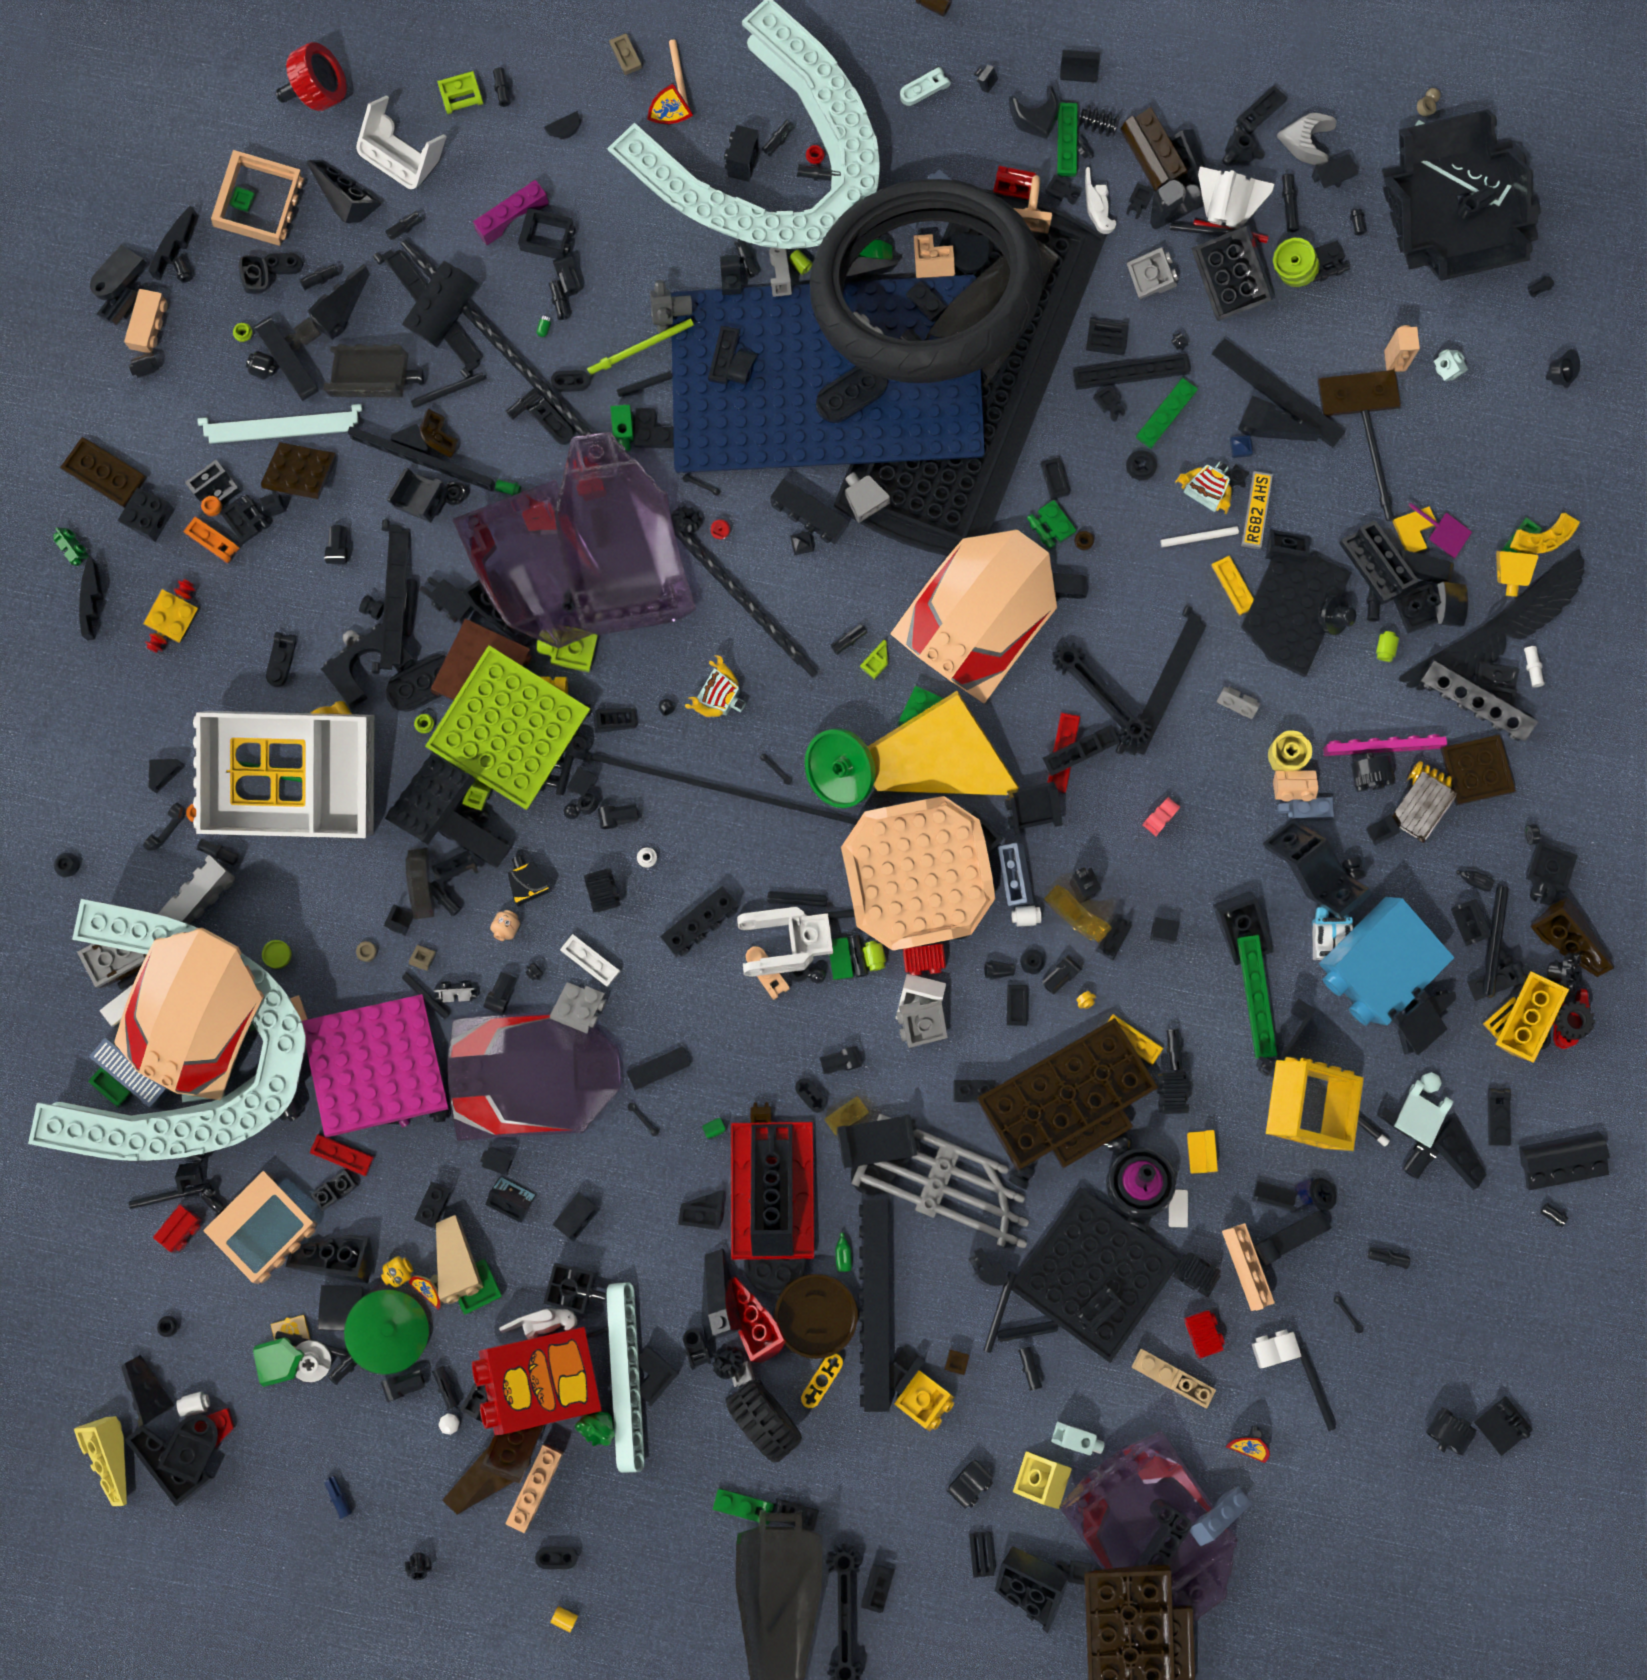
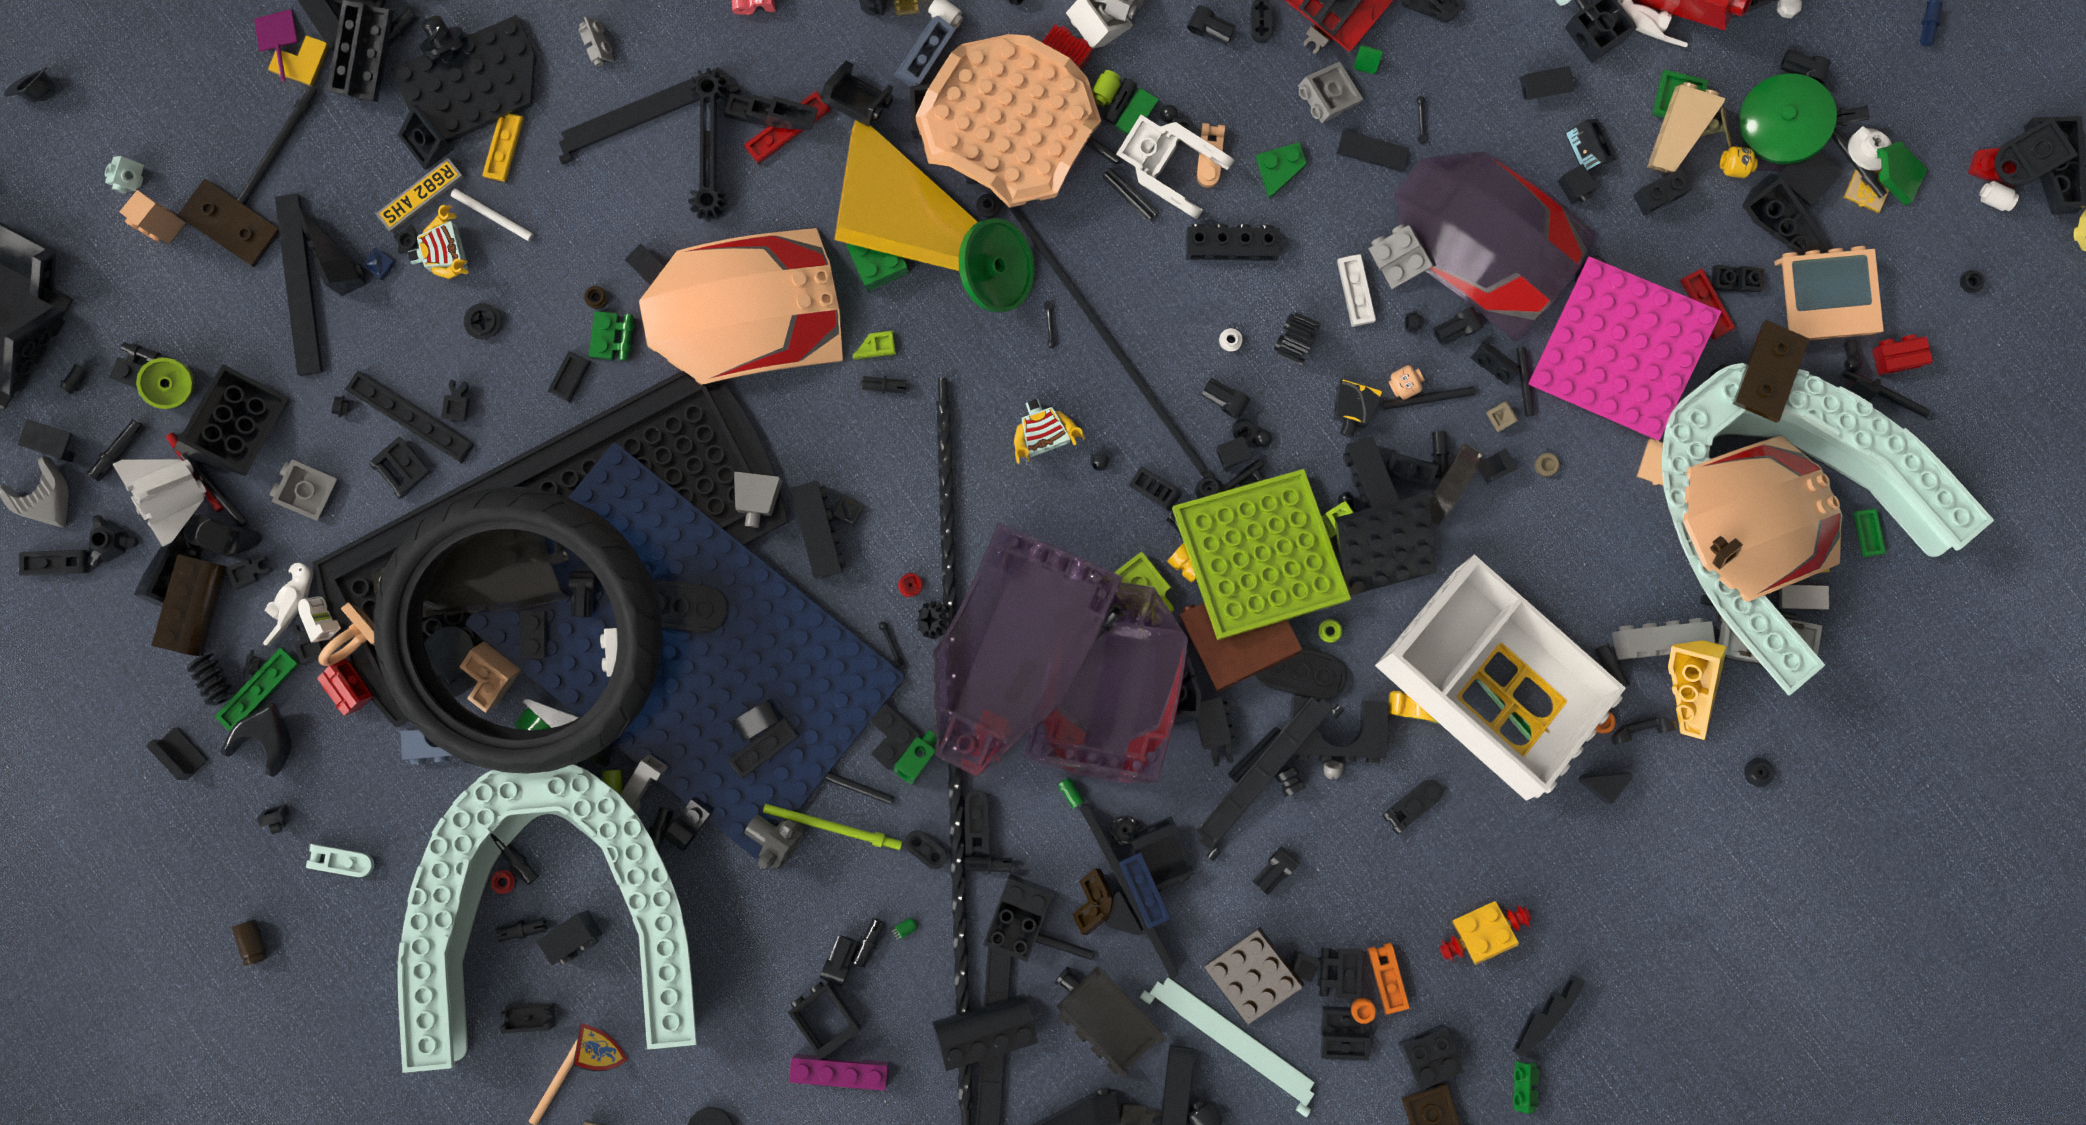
camera: 140 degrees left, 5 degrees up
sand blue brick [89,1038,171,1109] -> none
black wing [121,1355,174,1428] -> none
lime piece [262,940,292,969] -> none
black pin [432,1366,460,1410] -> none
green plate [1136,378,1198,449] -> none
none -> white leg [298,596,341,643]
none -> black hinge [500,1003,555,1034]
none -> black slope [983,874,1054,962]
none -> dark blue plate [1118,852,1170,929]
none -> green wing [1255,142,1306,198]
none -> light grey plate [1298,62,1363,124]
none -> black bar [1382,386,1475,410]
none -> yellow wedge [1668,640,1727,740]
none -> dark brown tile [1710,536,1743,570]
none -> dark brown plate [1732,320,1810,423]

